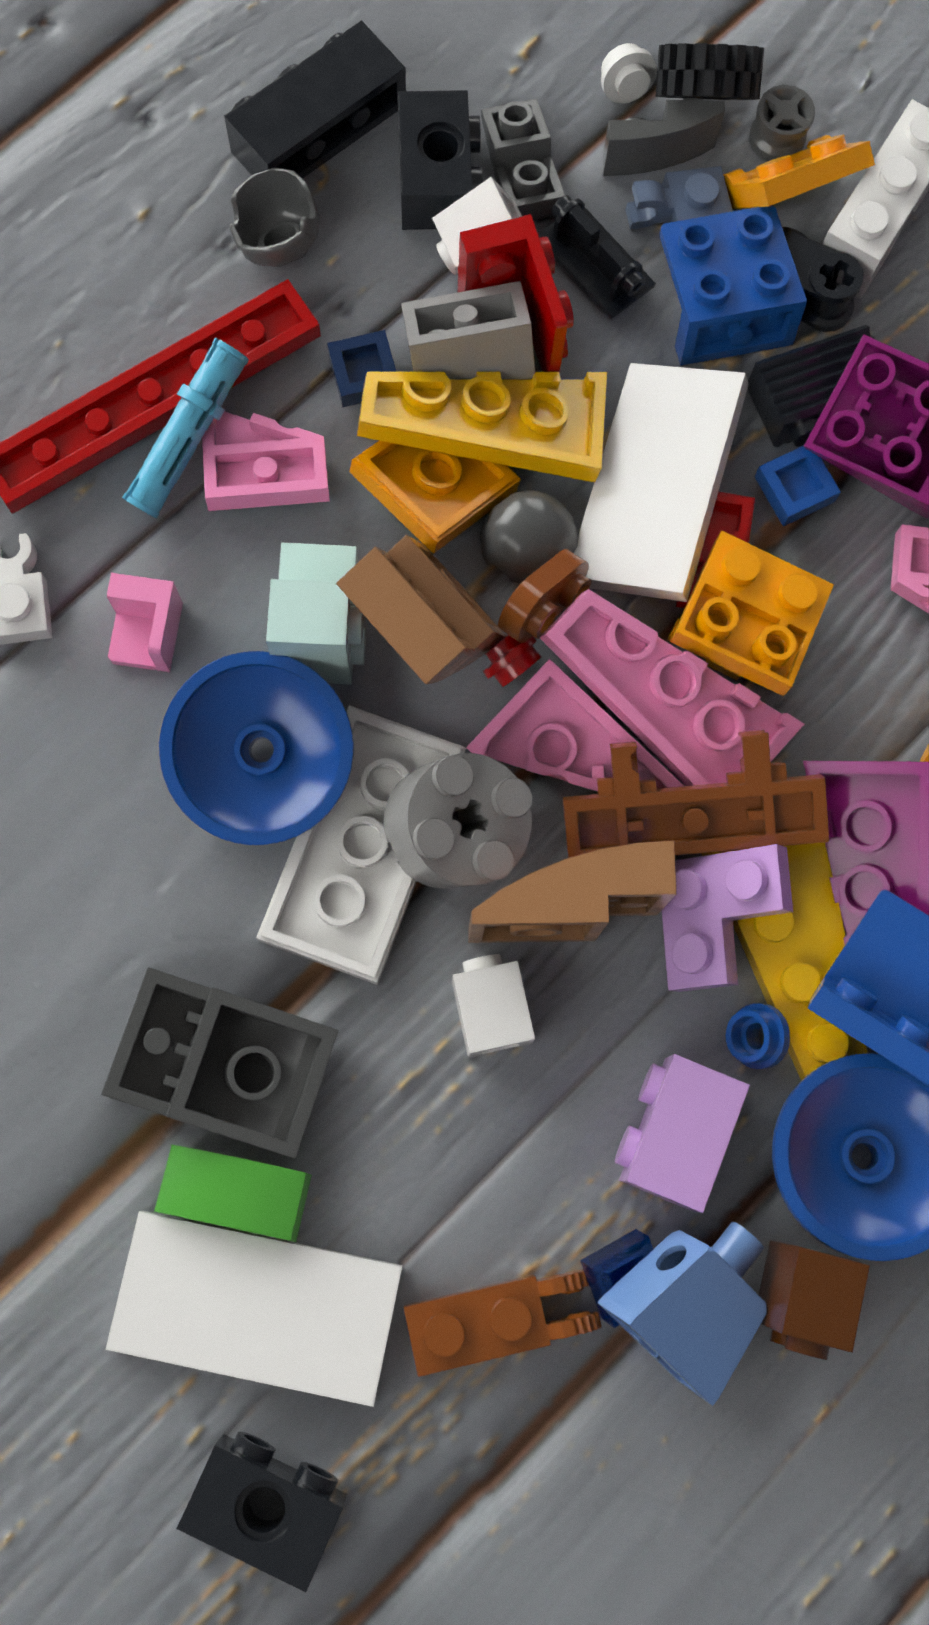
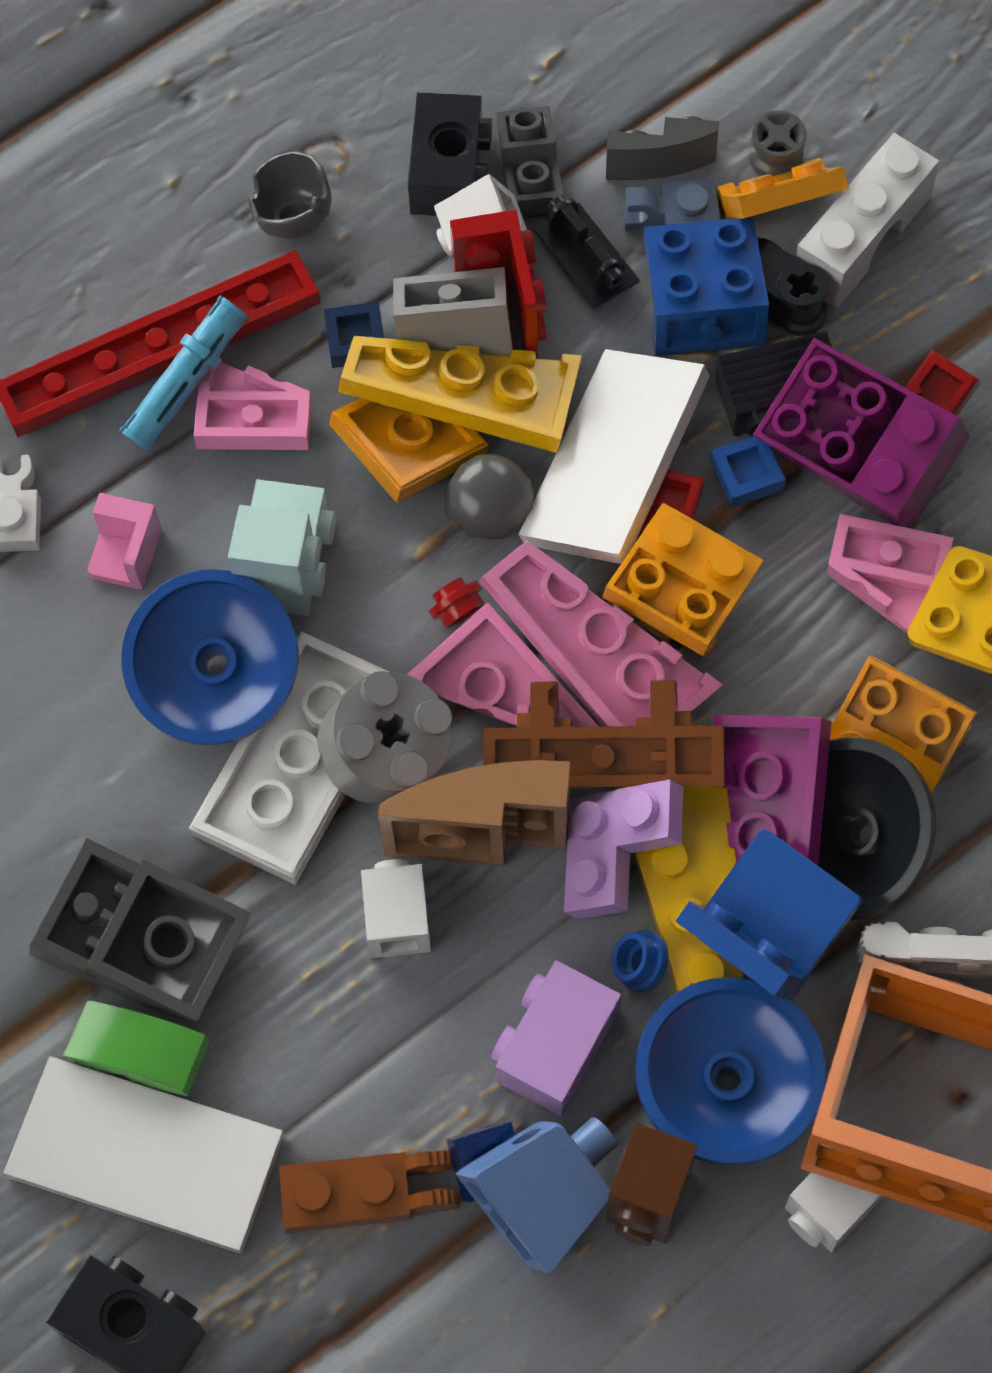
camera: 15 degrees right, 10 degrees down
black brick [224,20,406,179] -> none
medium nougat slope [336,534,507,684] -> none
dark orange plate [498,549,592,643] -> none
white plate [601,43,657,104] -> none
black tyre [655,43,764,100] -> none

